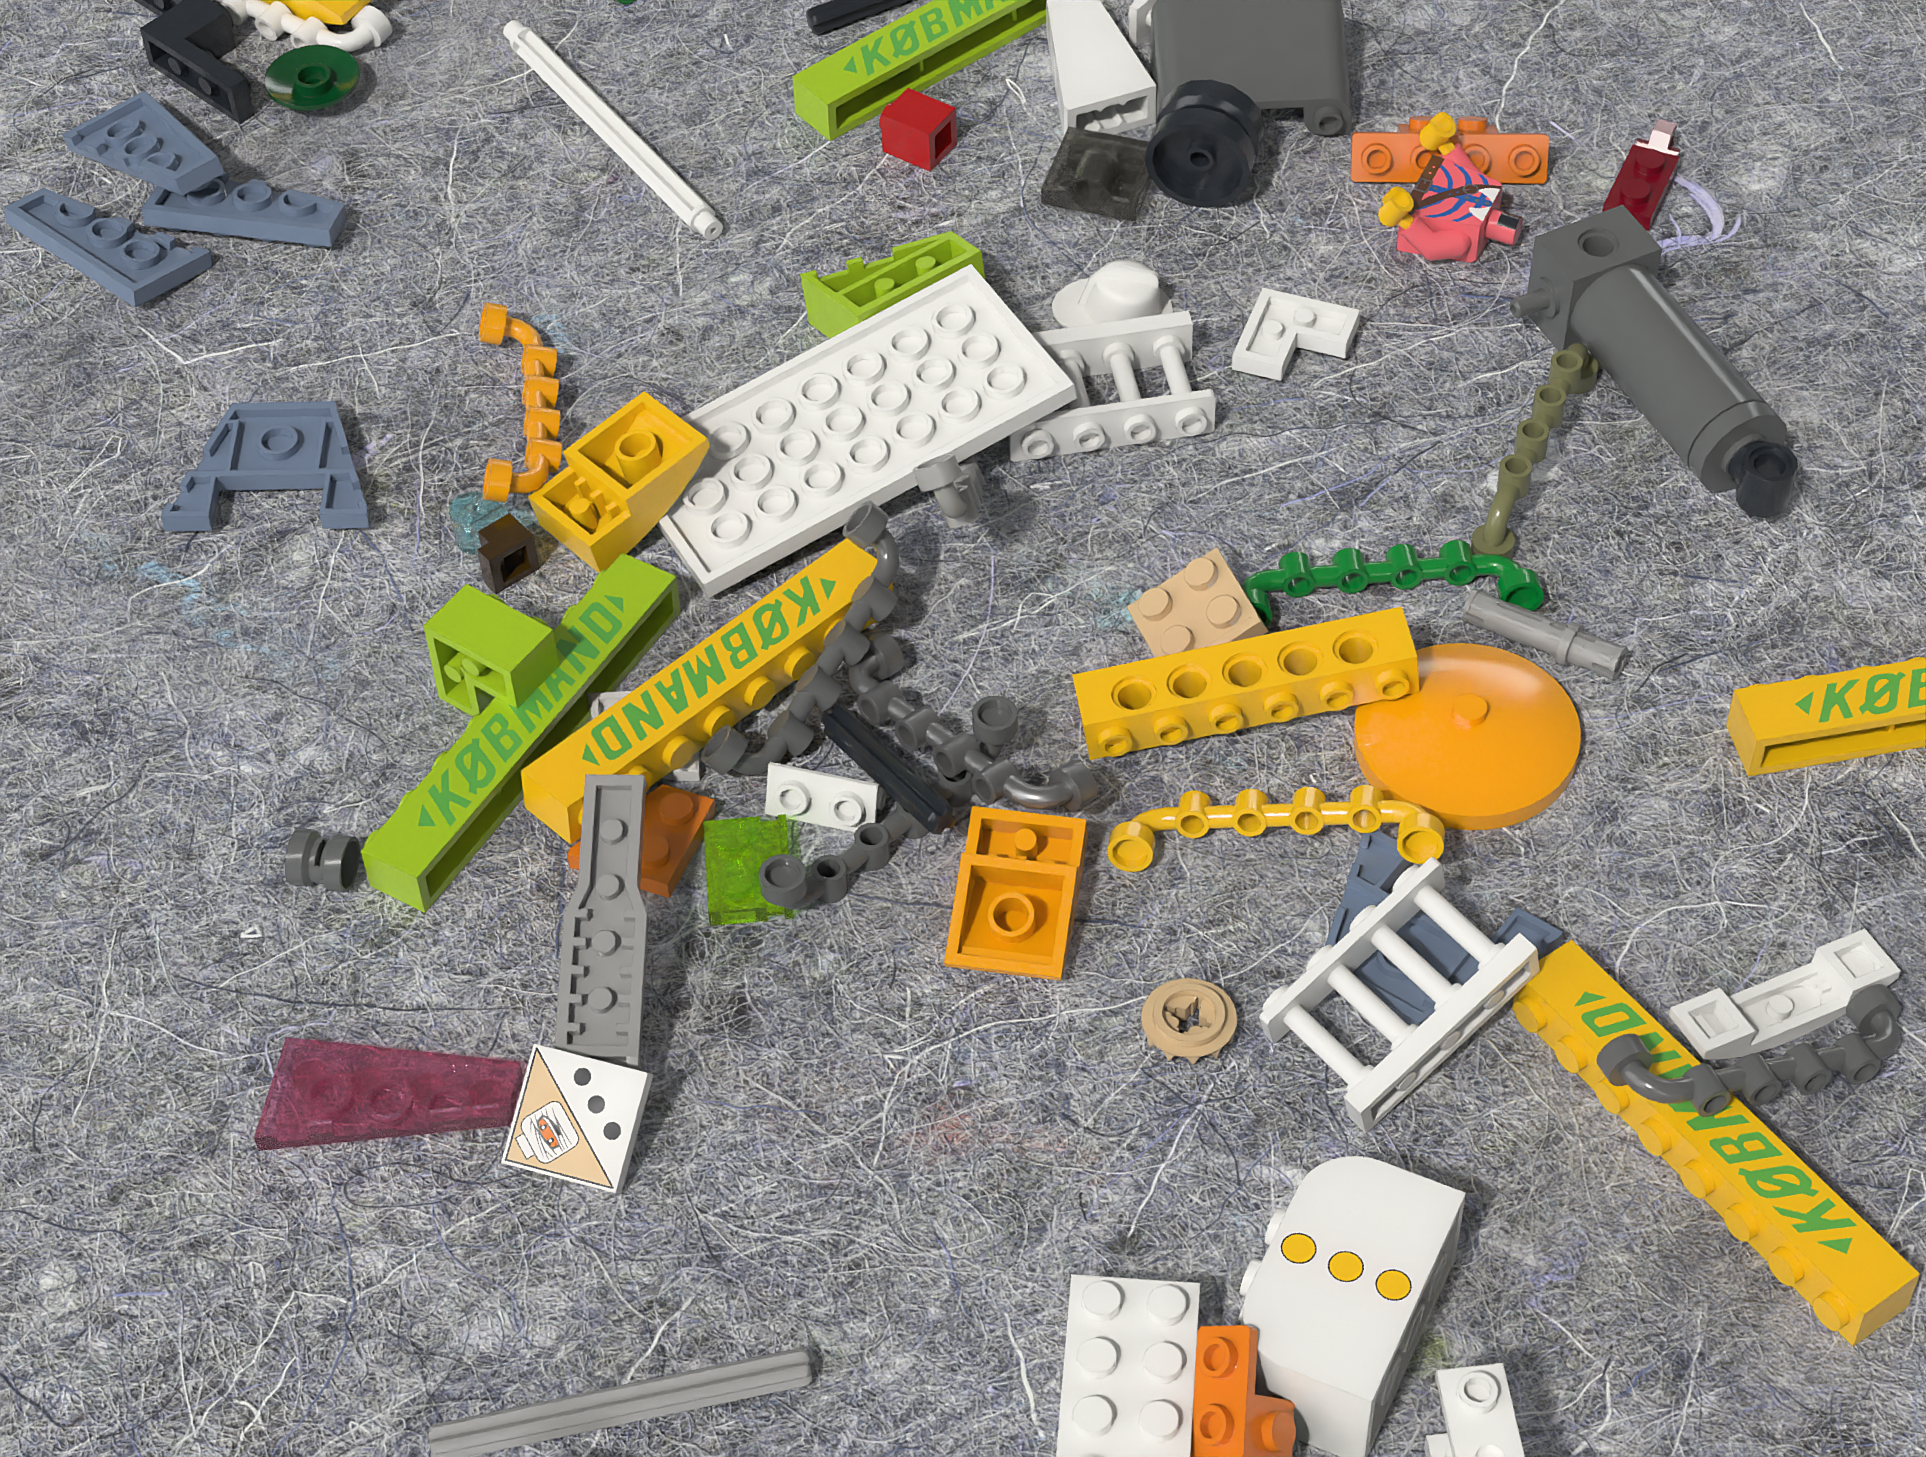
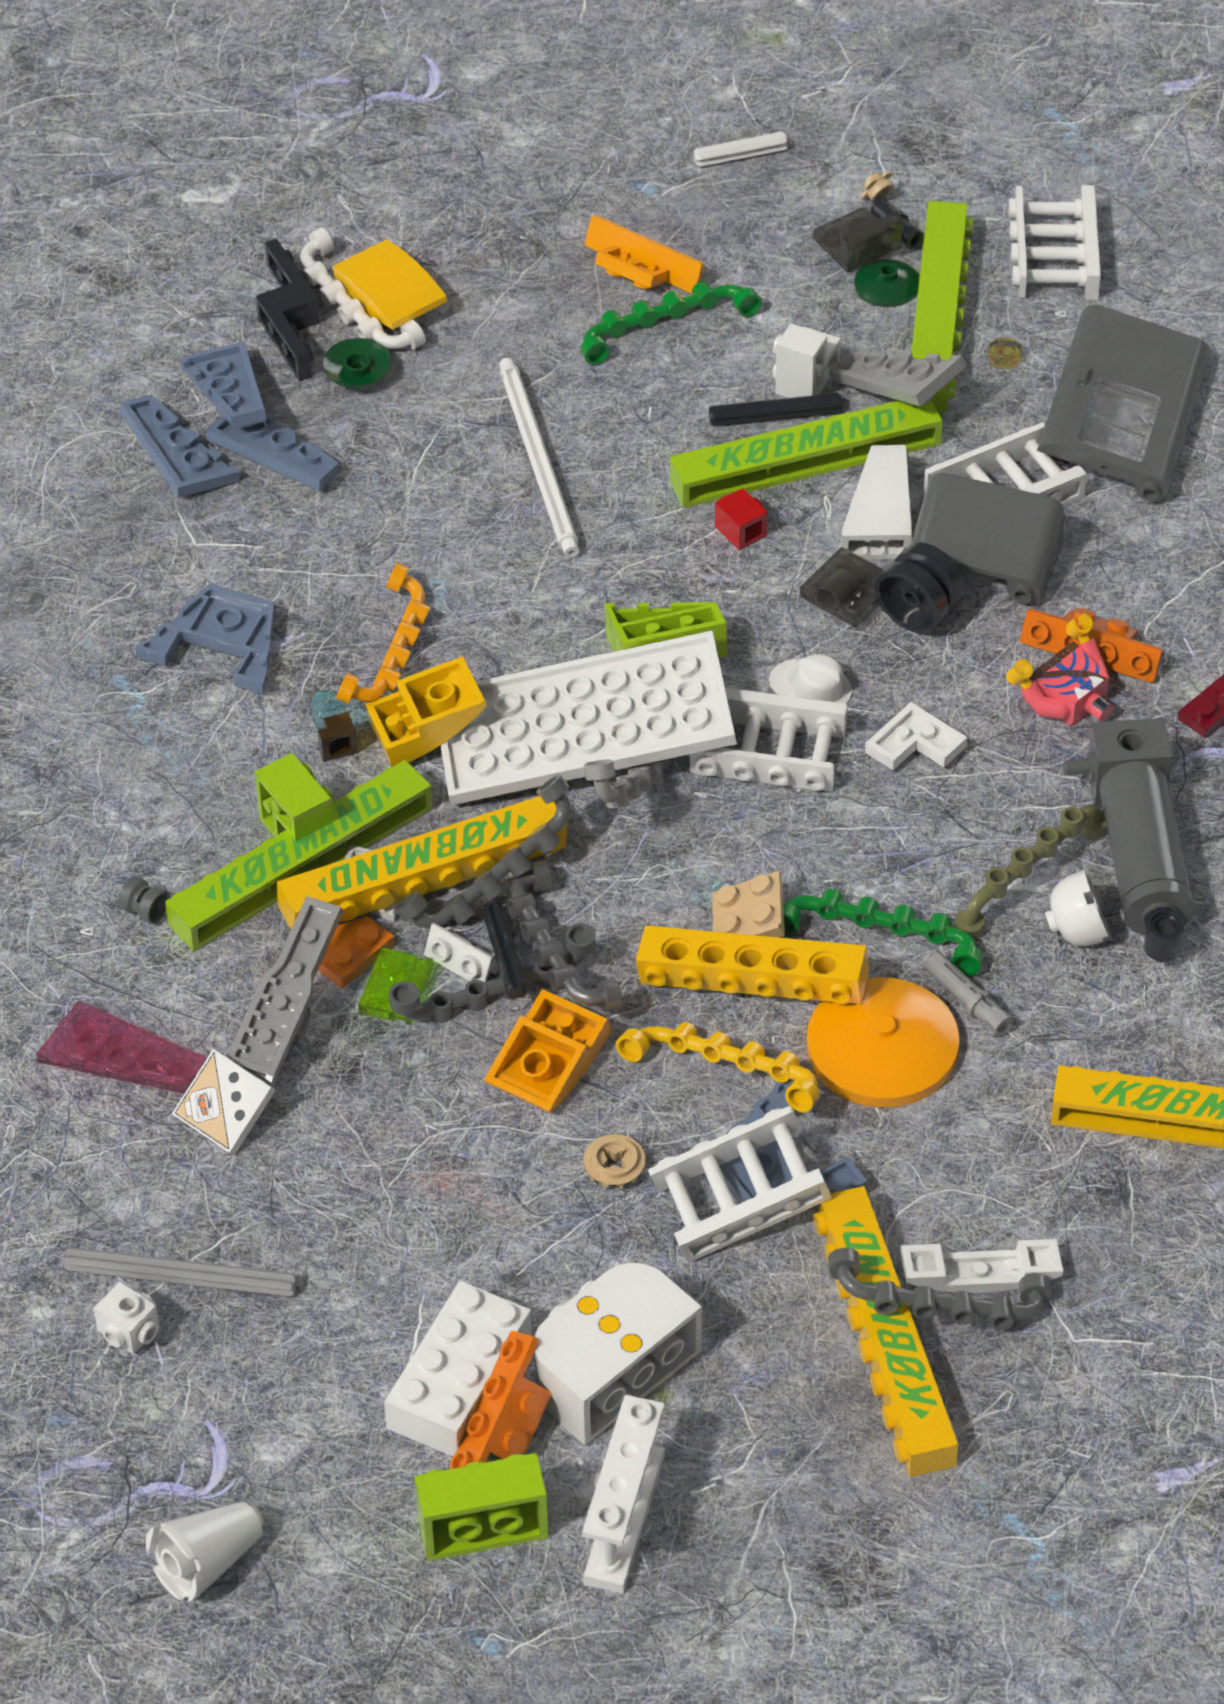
camera: 20 degrees right, 0 degrees up
none -> white cylinder [1045,870,1112,946]

